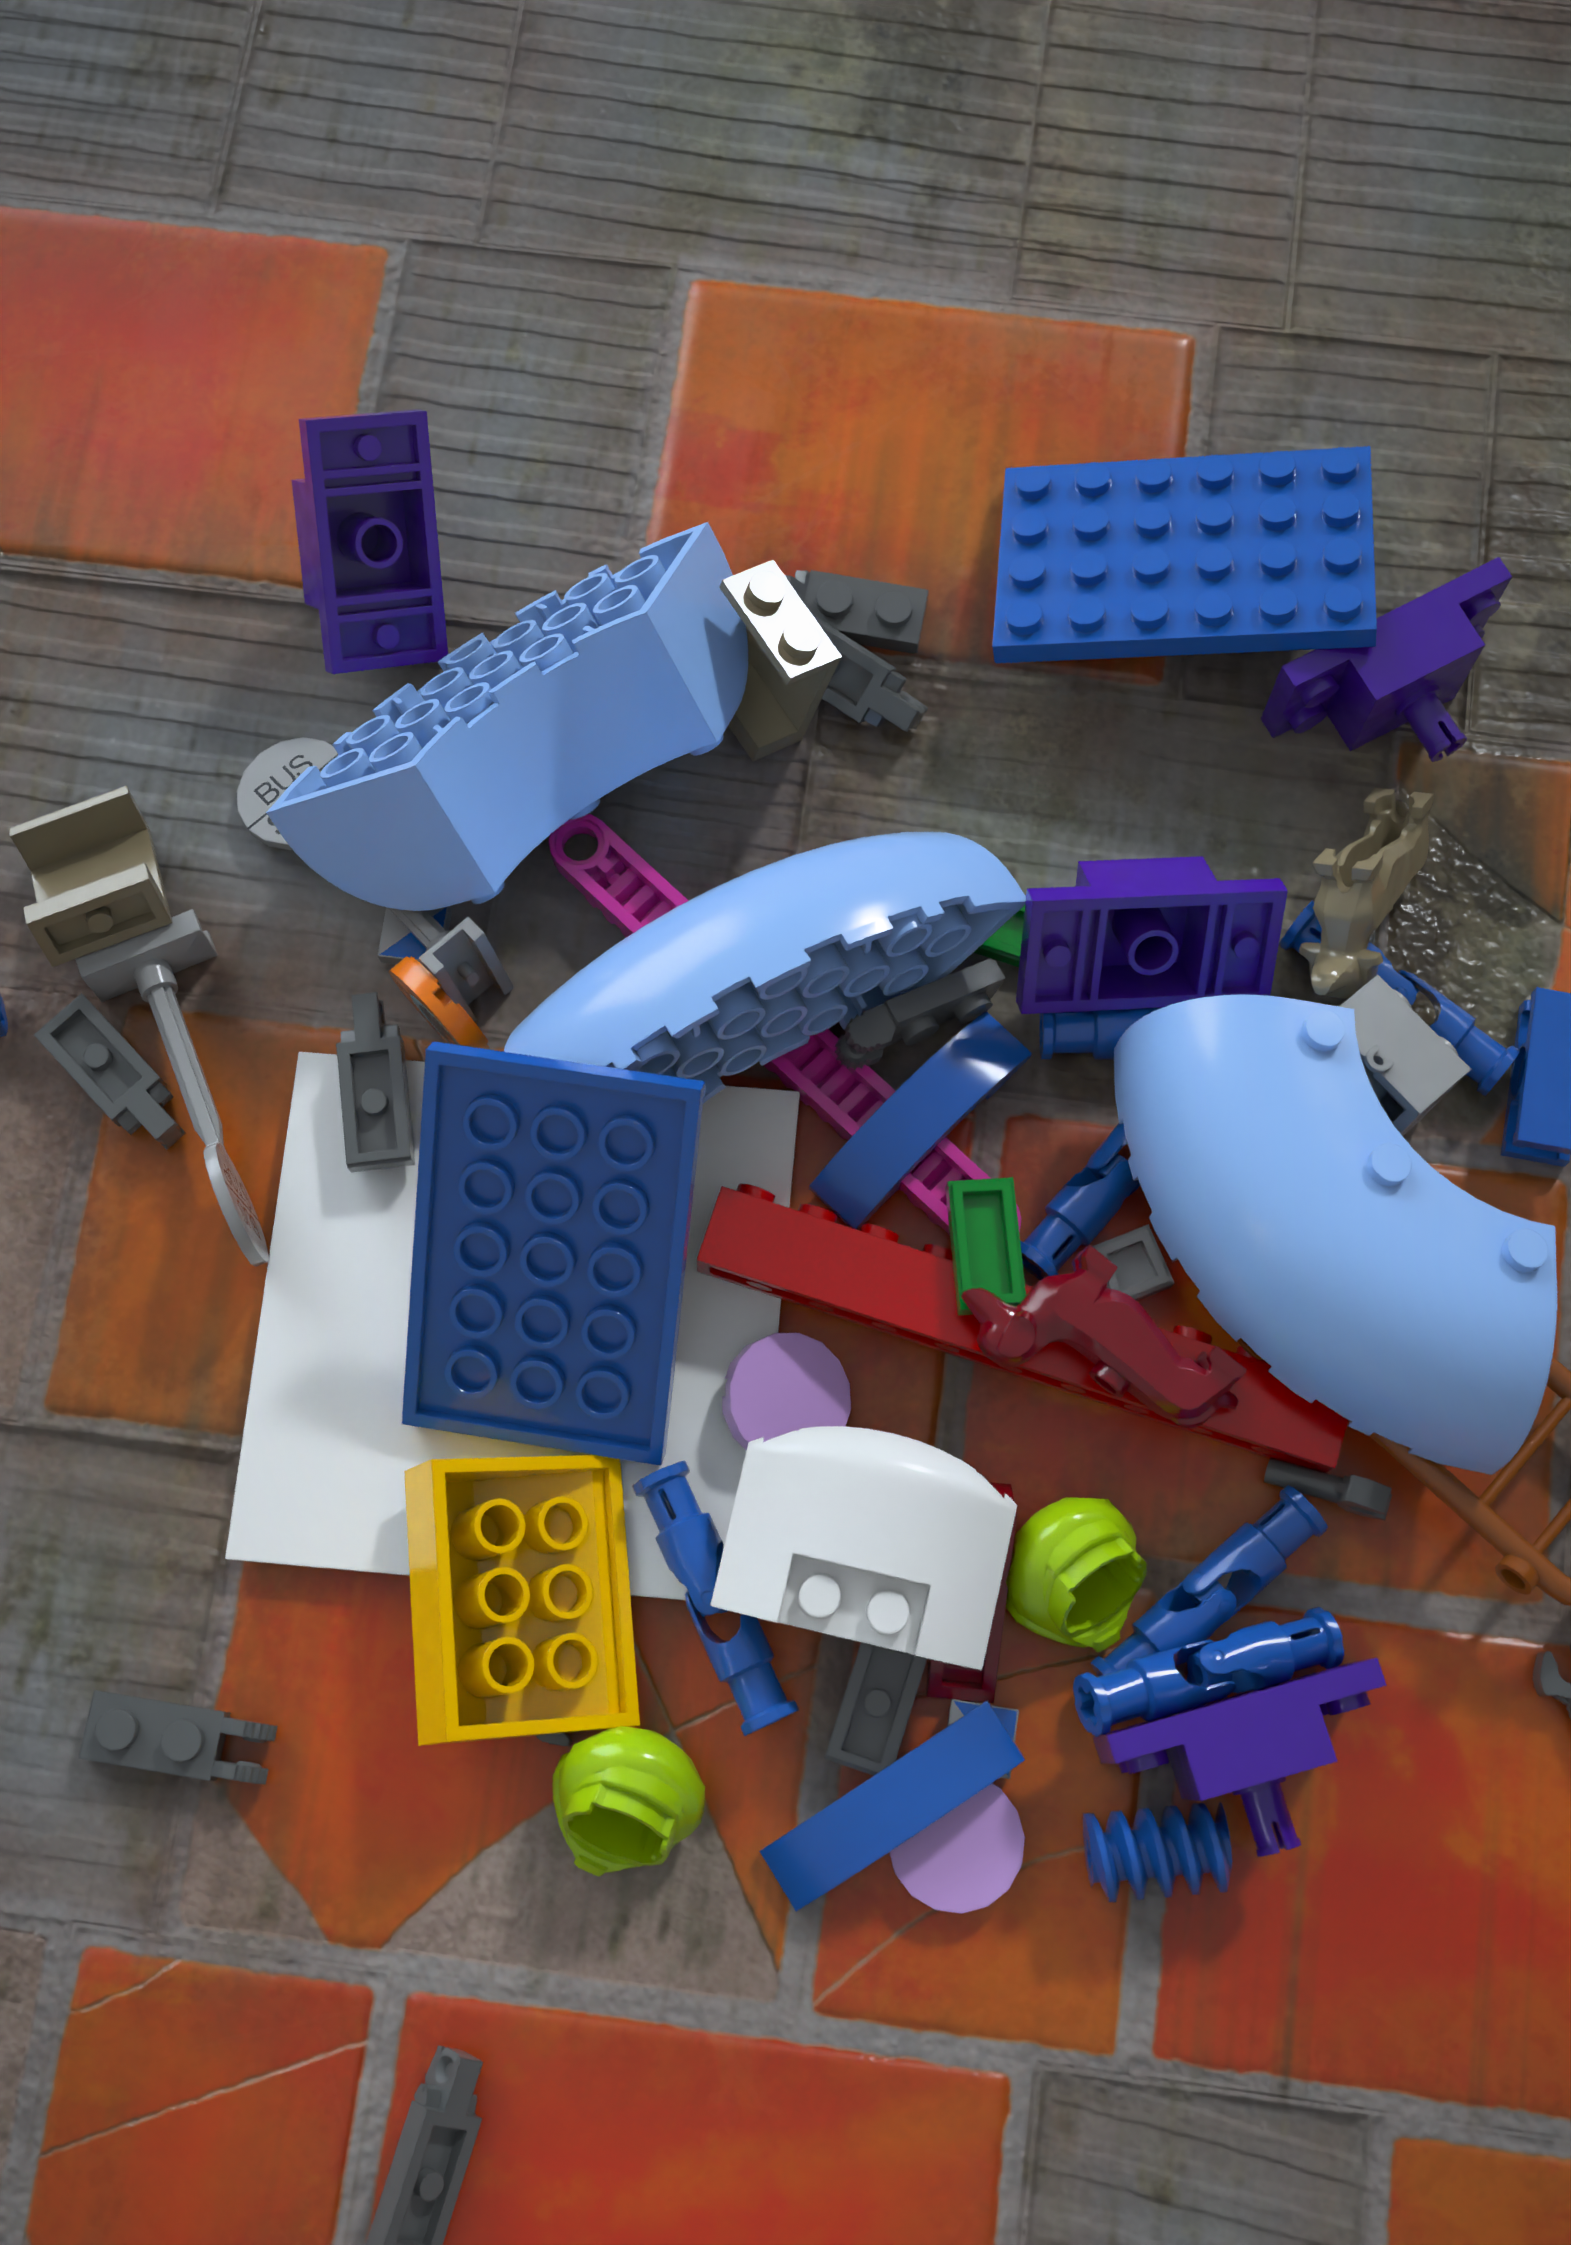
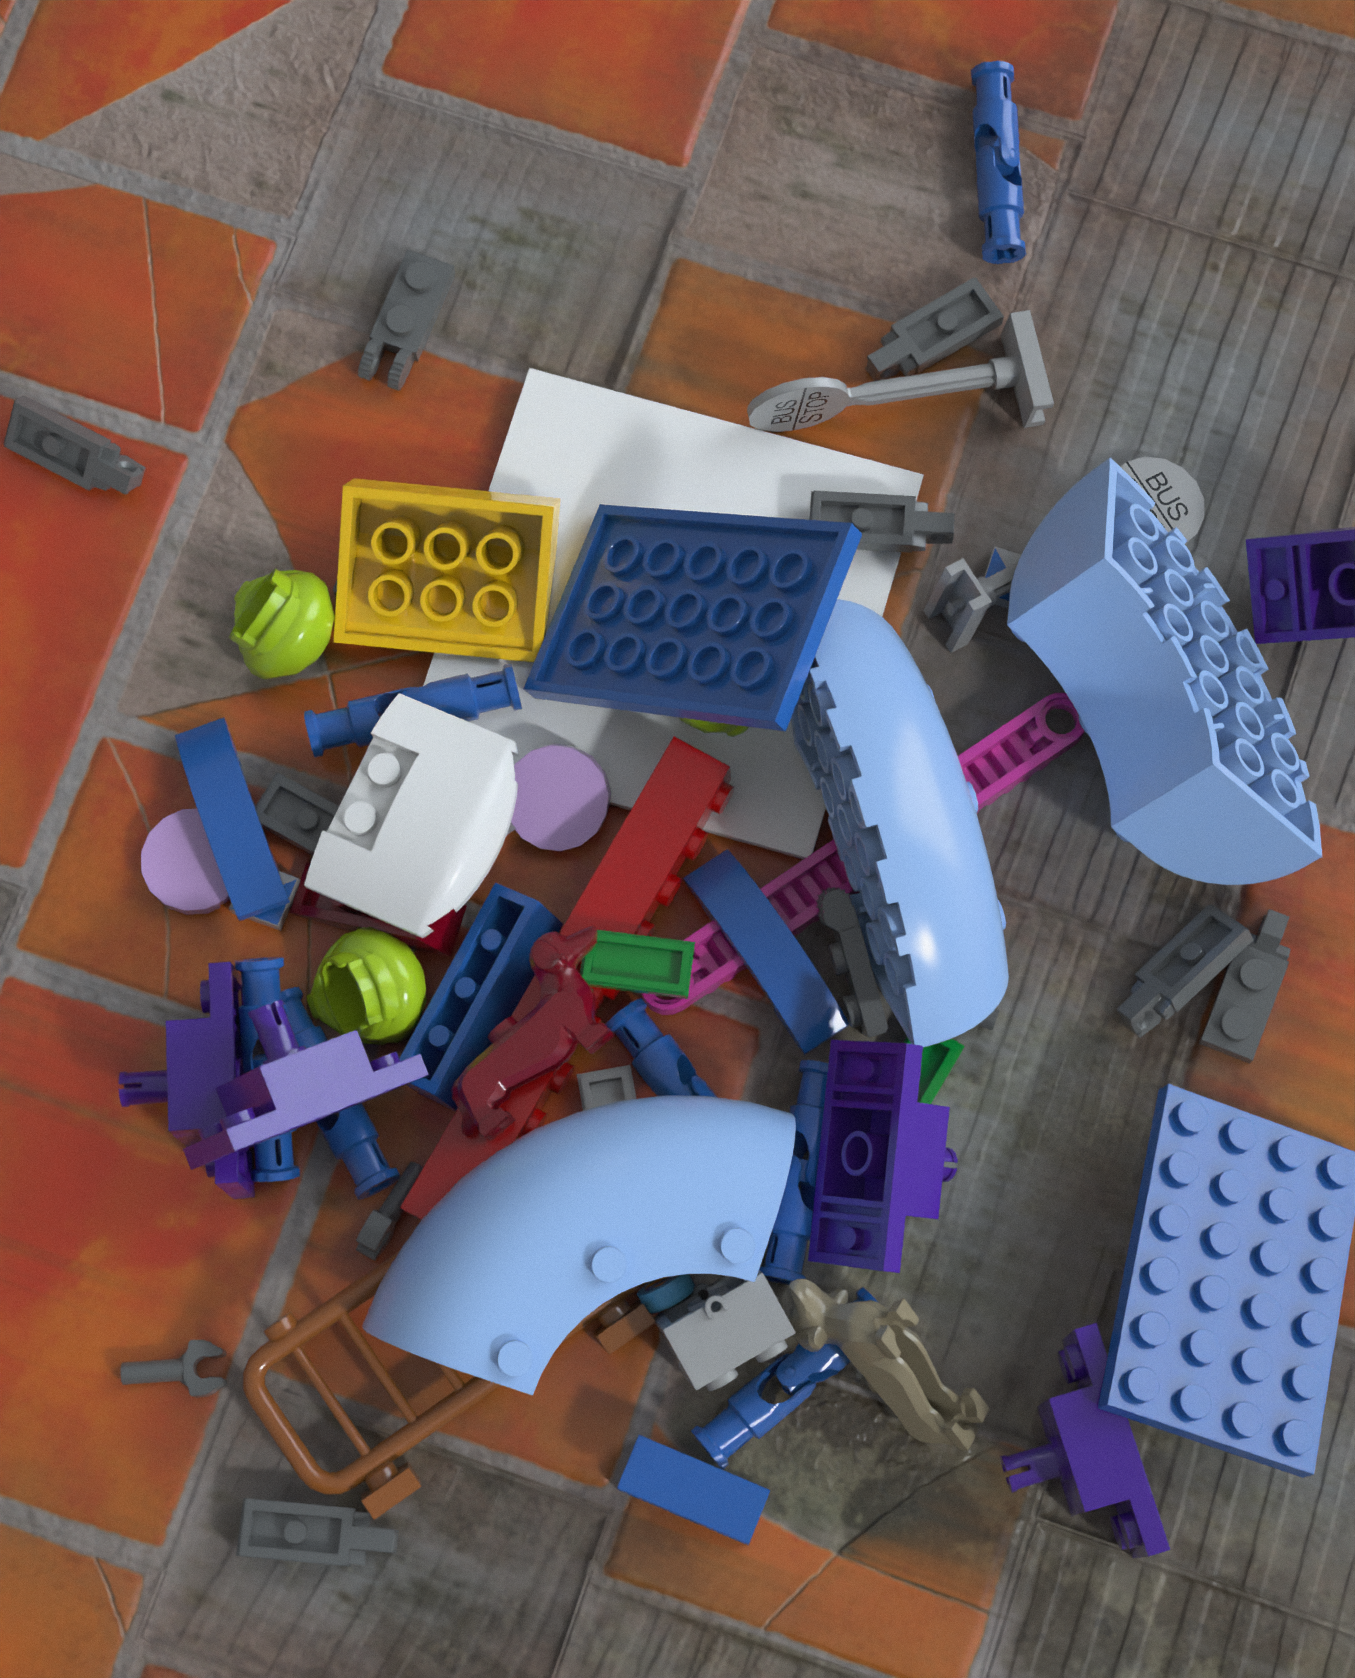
camera: 100 degrees right, 0 degrees up
dark tan panel [9,785,173,967] -> none
orange tile [388,956,489,1049] -> none
dark tan panel [719,560,842,761] -> none
blue piece [1083,1802,1232,1903] -> none
none -> brick [183,1000,429,1170]
none -> blue brick [399,882,563,1111]

